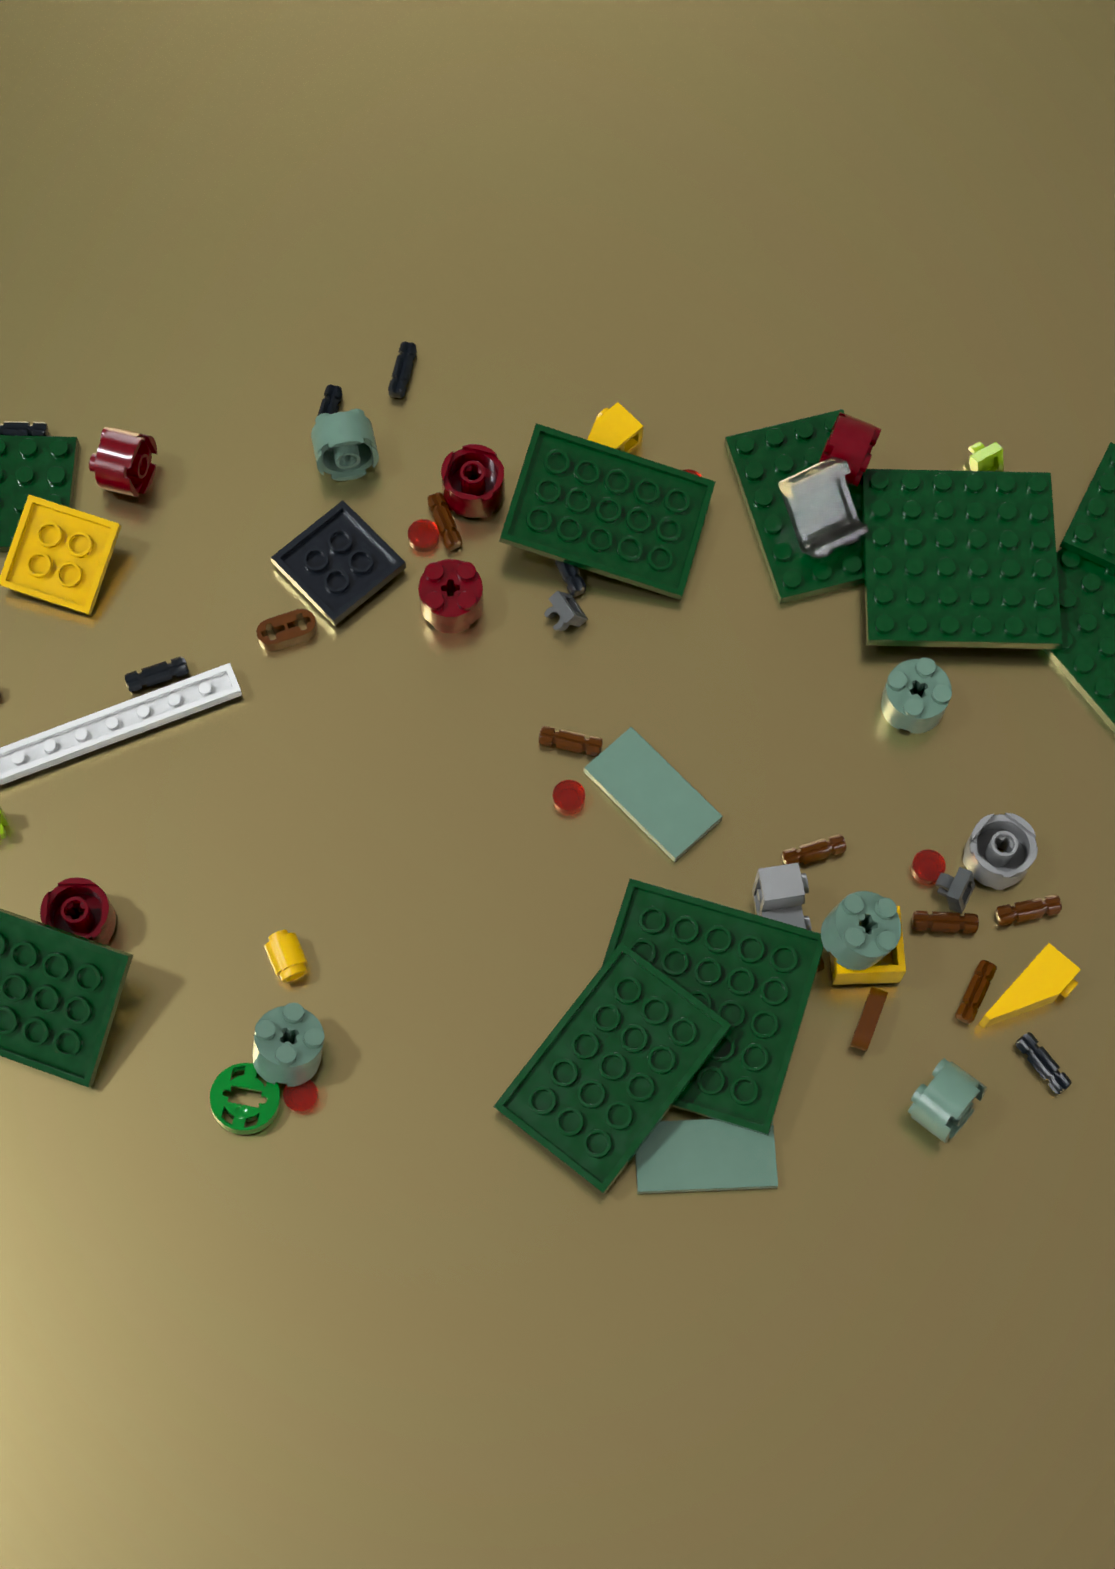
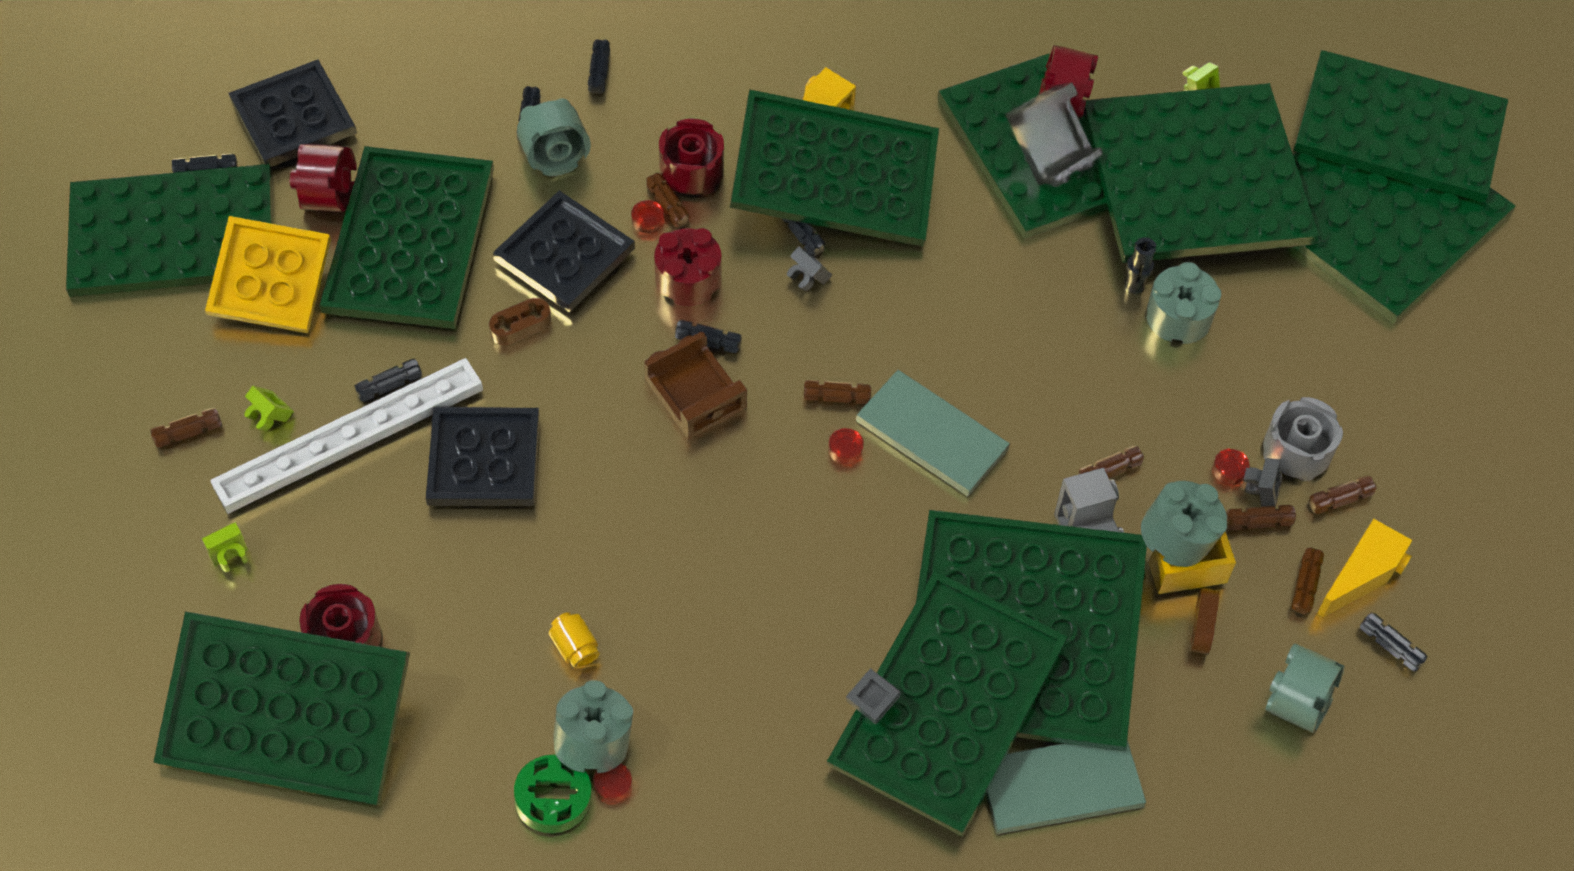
camera: 10 degrees left, 10 degrees down
none -> black plate [228,59,357,167]
none -> lime tile [244,386,294,431]
none -> dark green plate [319,146,494,329]
none -> black plate [425,407,540,506]
none -> reddish brown panel [644,332,747,439]
none -> black axle [675,320,742,353]
none -> dark grey tile [846,668,900,724]
none -> black pin [1124,237,1156,294]

